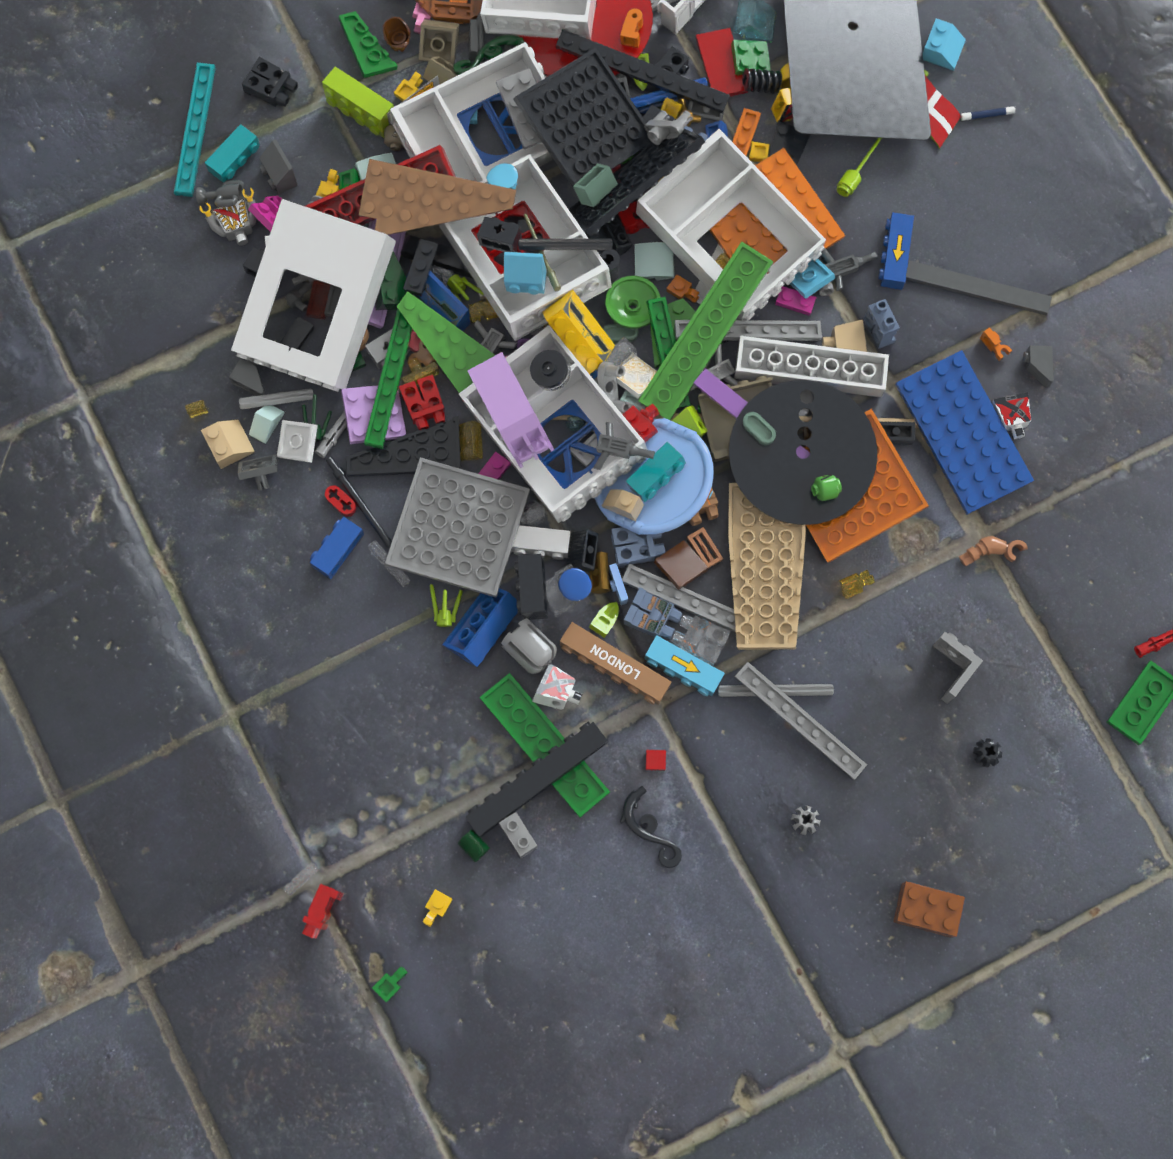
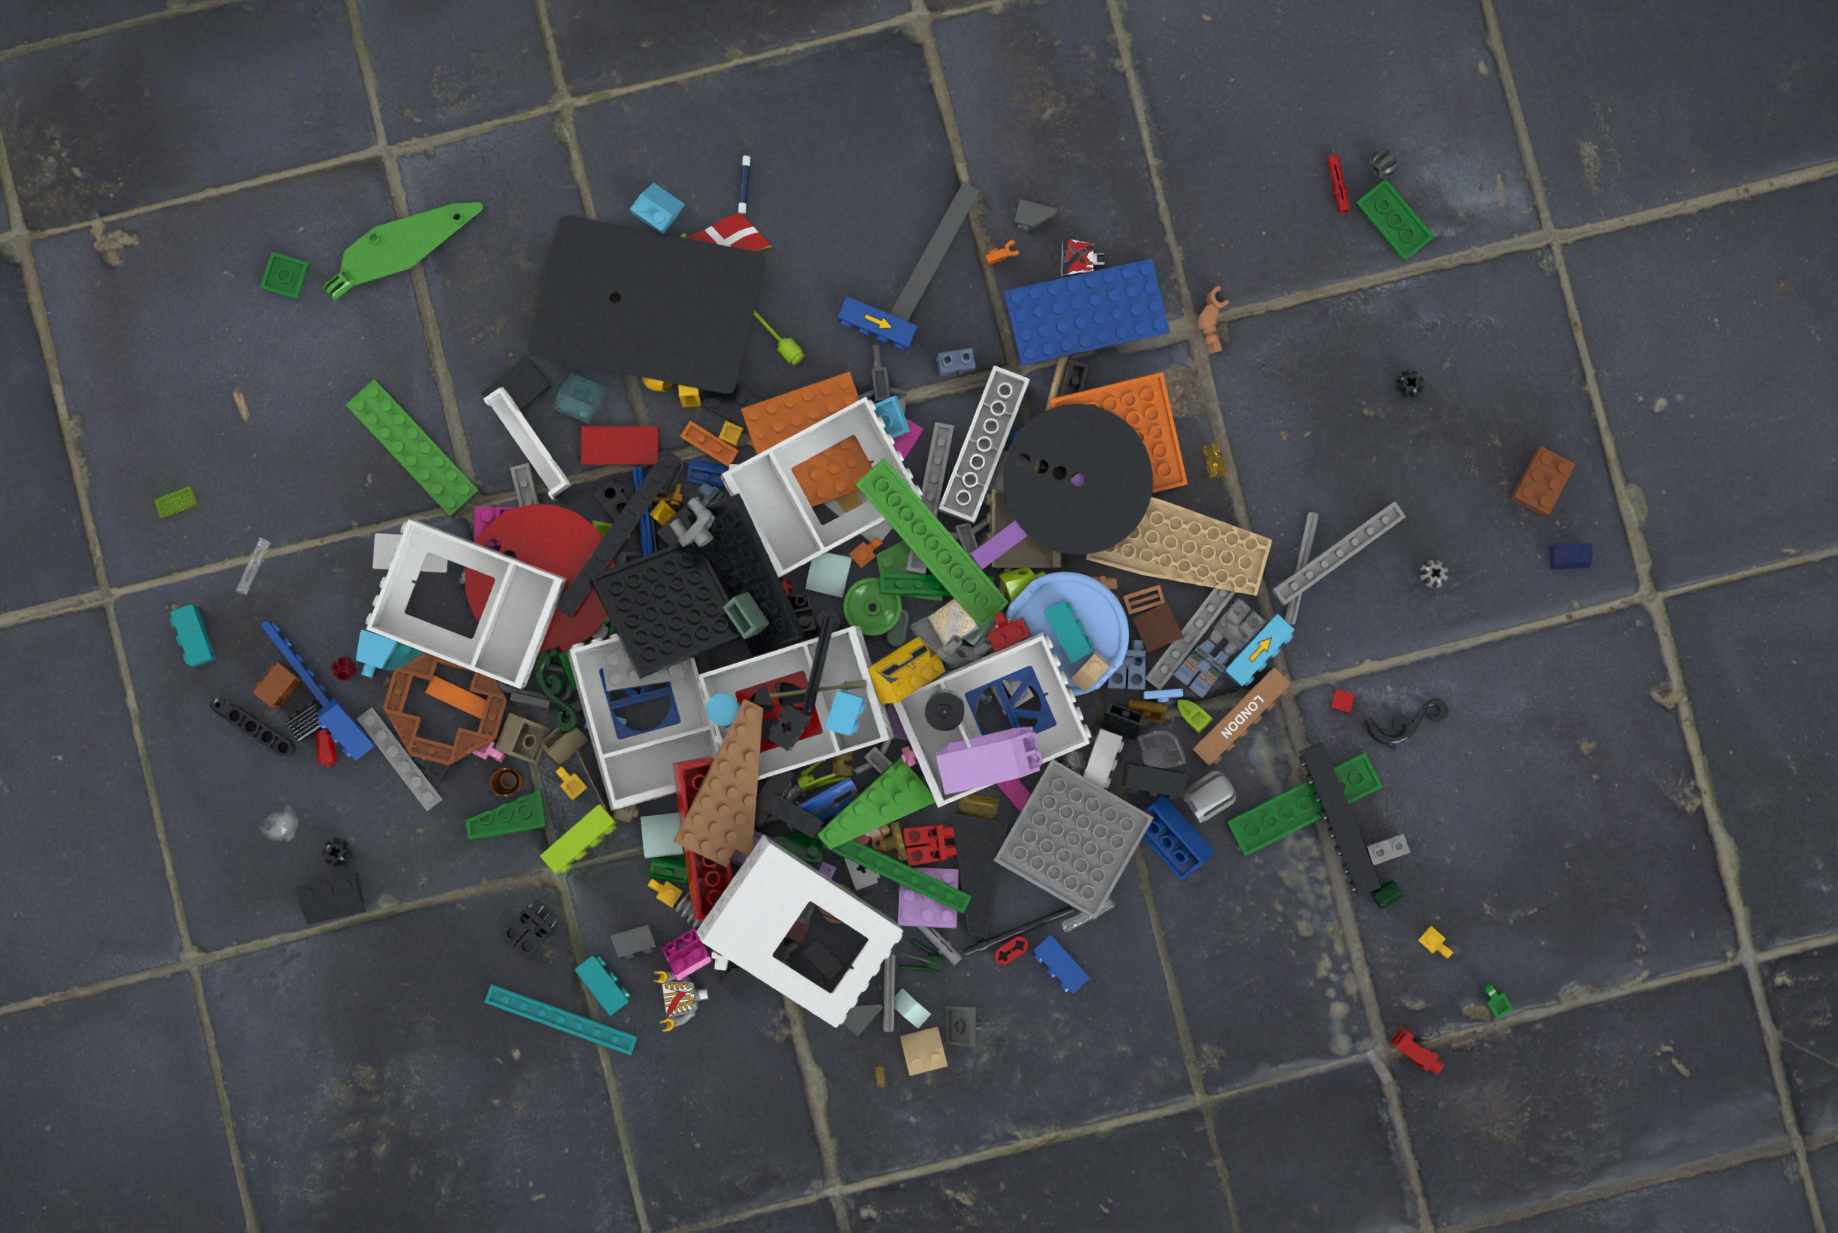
camera: 80 degrees left, 10 degrees up
dark grey piece [196,180,244,207] -> none
white tile [277,420,318,463] -> none
lime plant [430,584,463,627] -> none
torso [532,663,582,710] -> none
blue piece [558,568,592,601] -> none
dark grey piece [593,422,655,470] -> none
orange leg [620,9,643,48] -> none
plate [731,40,771,75] -> none
black piece [742,68,782,94] -> none
sand green tile [742,412,776,445] -> none
bright green head [811,474,842,501] -> none
tan torso [822,320,867,352] -> none
light grey bracket [933,632,983,704] -> none
none -> clear blue brick [1549,543,1593,570]

